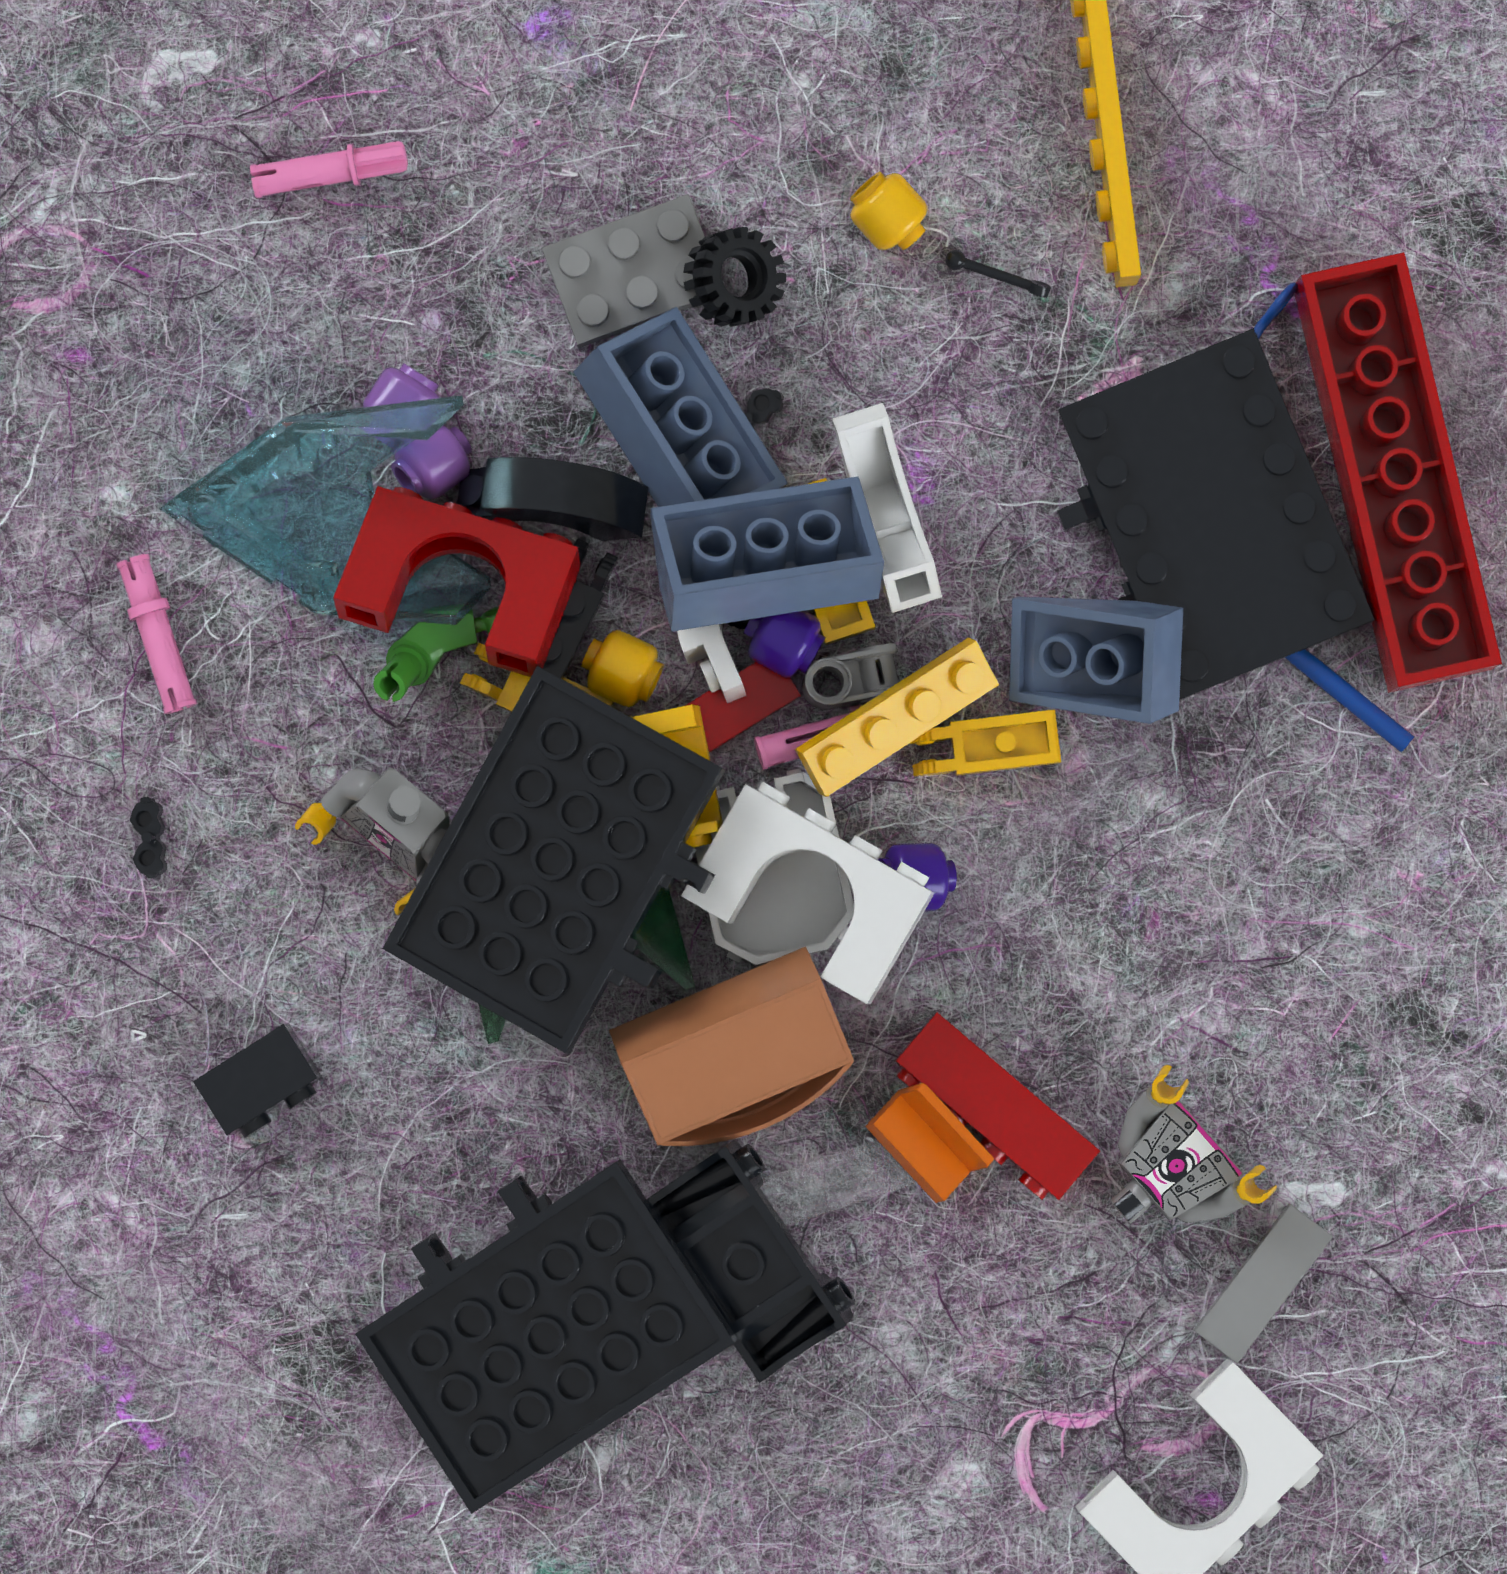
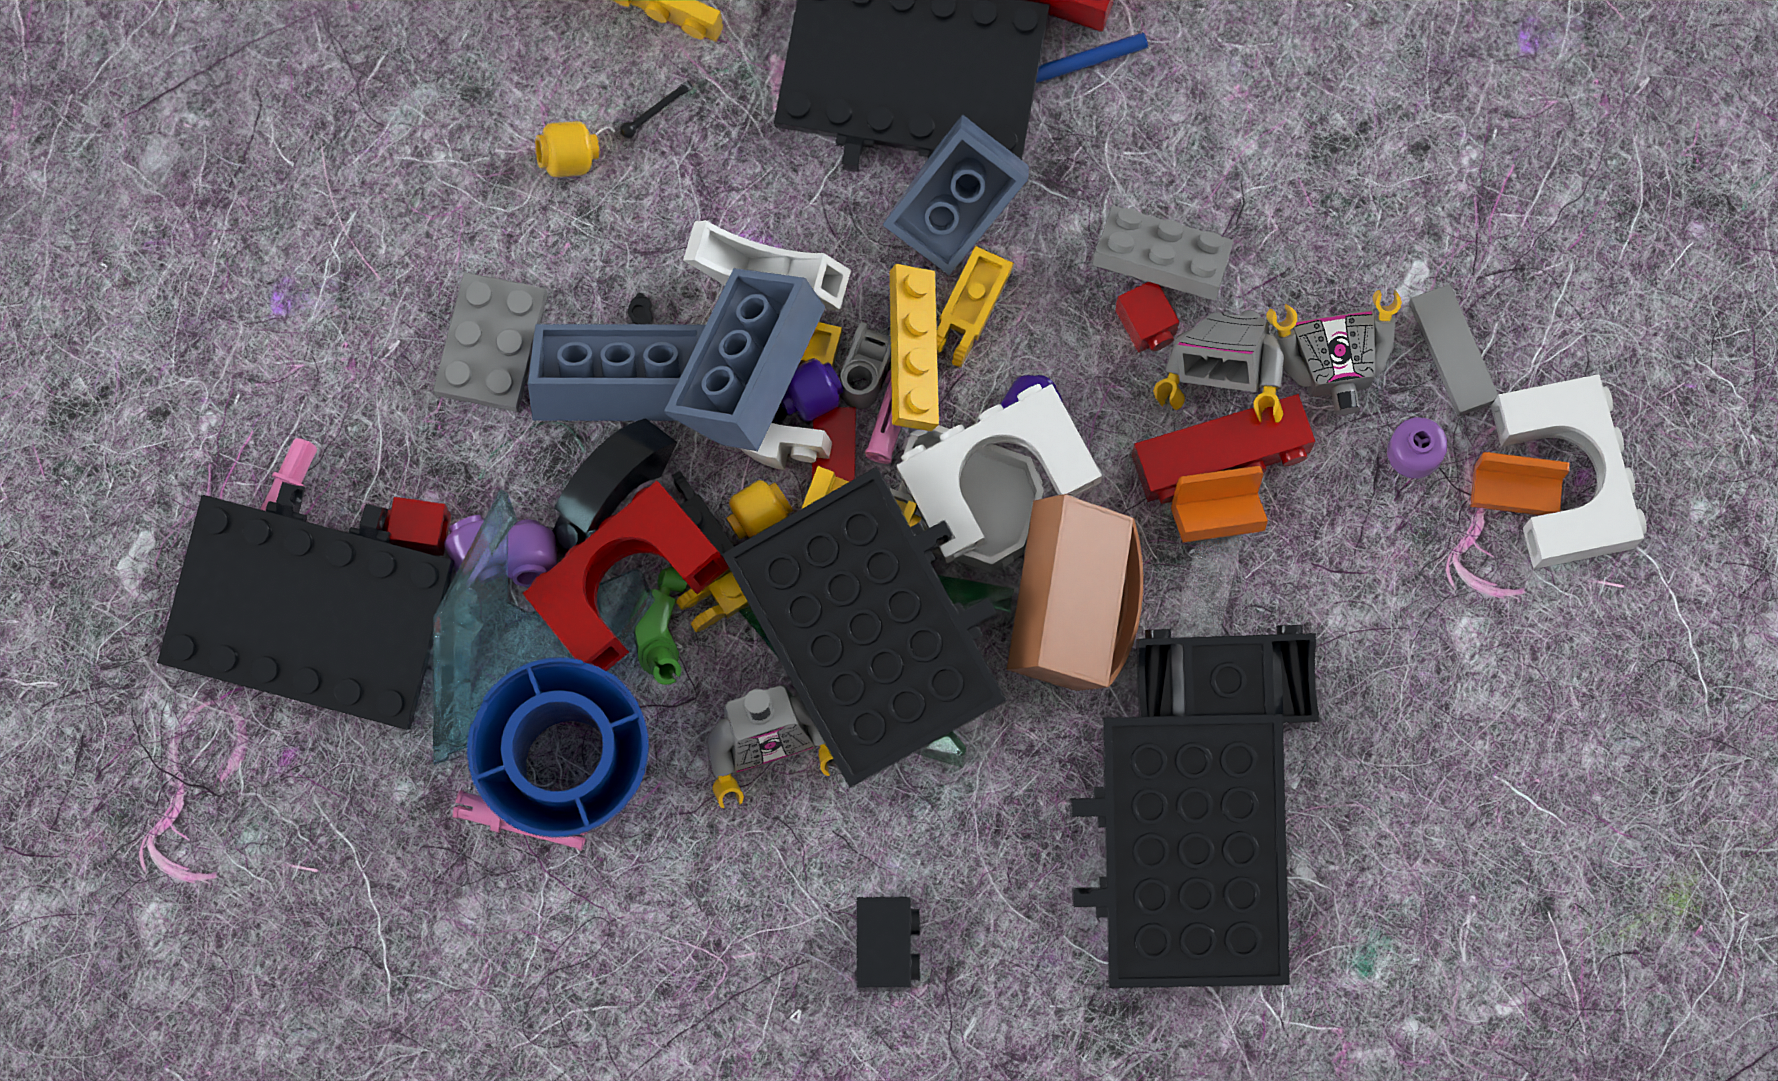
camera: 55 degrees left, 10 degrees down
black piece [130,797,167,879] -> none
black tyre [683,227,786,327] -> none
none -> black hinge [157,482,454,730]
none -> red brick [383,497,451,556]
none -> blue cone [467,657,649,838]
none -> light grey plate [1092,205,1234,301]
none -> red brick [1115,282,1180,353]
none -> light grey torso [1153,310,1284,423]
none -> medium lavender head [1387,417,1447,479]
none -> orange panel [1470,452,1570,515]

